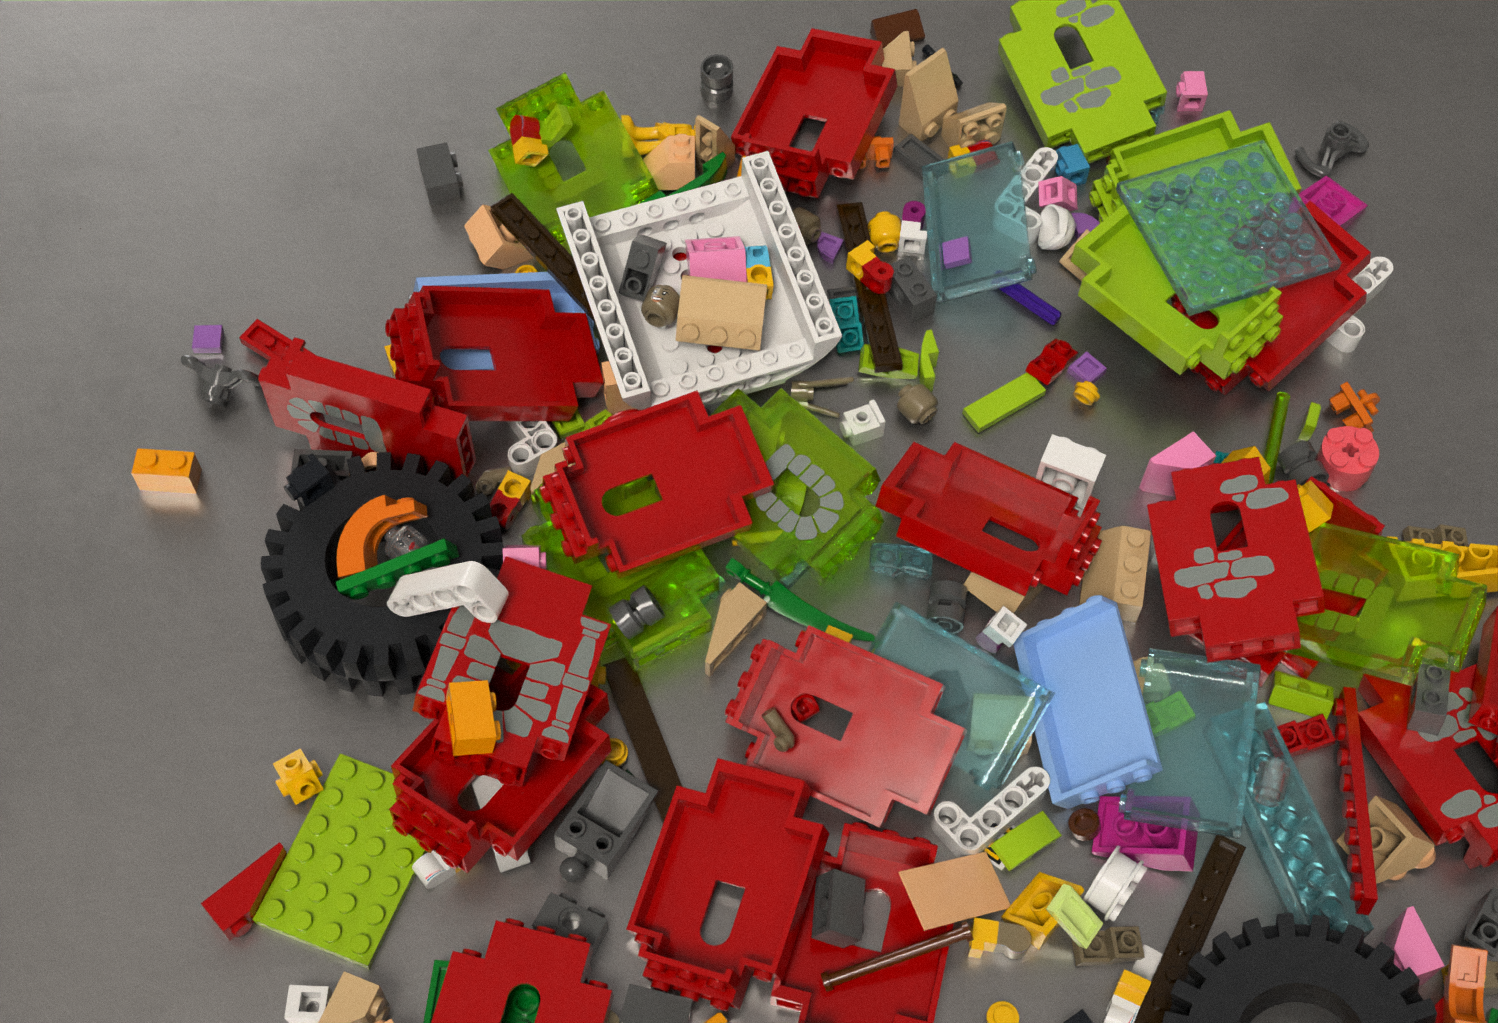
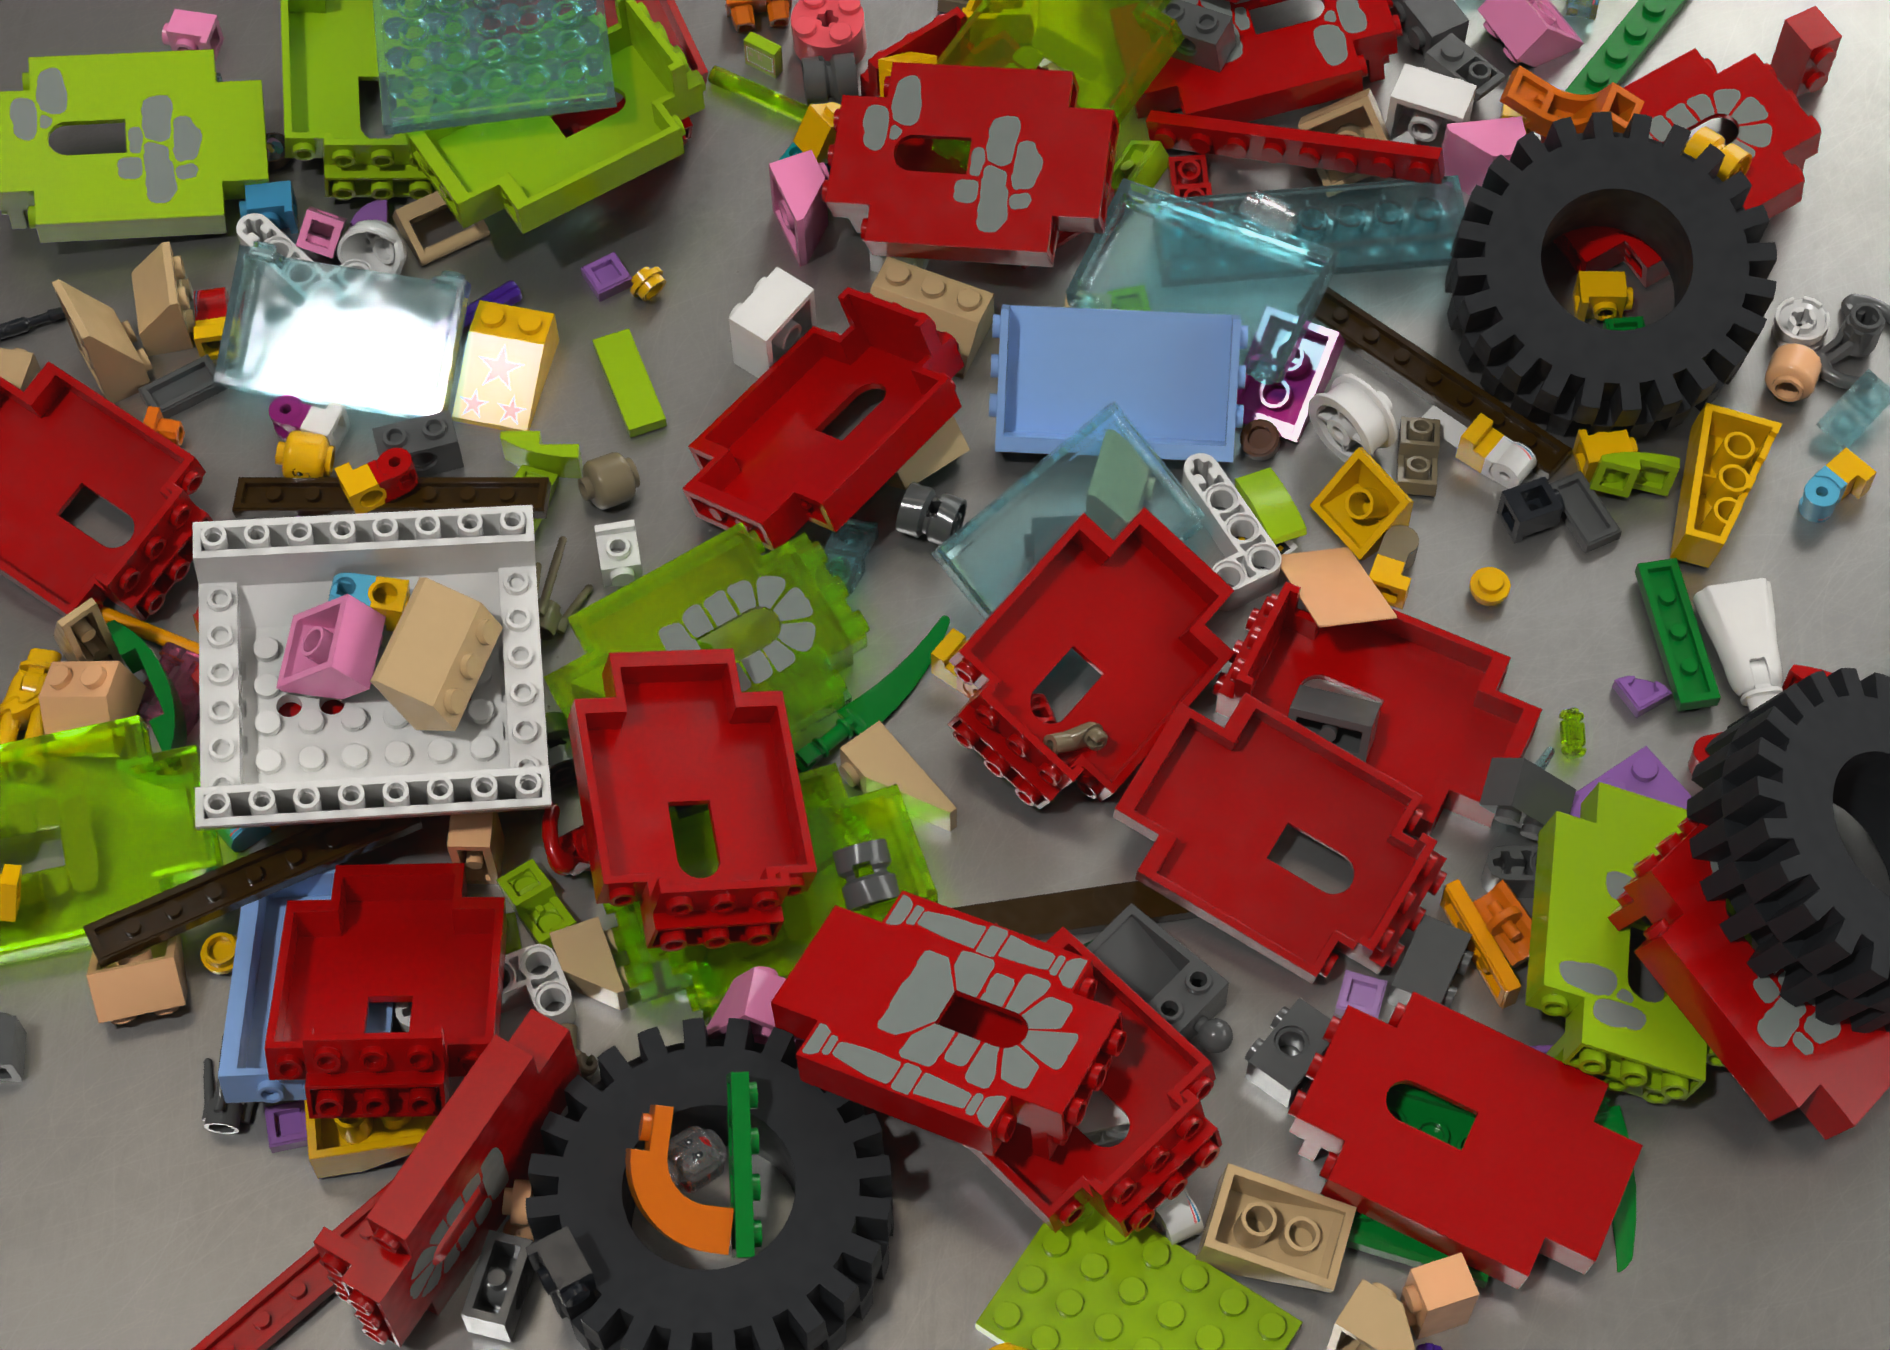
camera: 75 degrees left, 0 degrees up
white beam [387,561,509,623] -> none
light orange brick [446,680,501,756] -> none
leg [490,470,532,529] -> none
dark grey slope [619,234,667,301] -> none
dark tan head [641,285,680,327] -> none
reddish brown bar [821,921,974,992] -> none
medium lavender tile [942,236,972,269] -> none
white leg [976,606,1027,653] -> none
red slope [1025,338,1079,386] -> none
yellowish green tile [1046,884,1104,949] -> none
none -> slope [452,300,559,431]
none -> tan slope [1196,1163,1357,1293]
none -> lavender tile [1334,970,1388,1019]
none -> white brick [1386,63,1477,148]

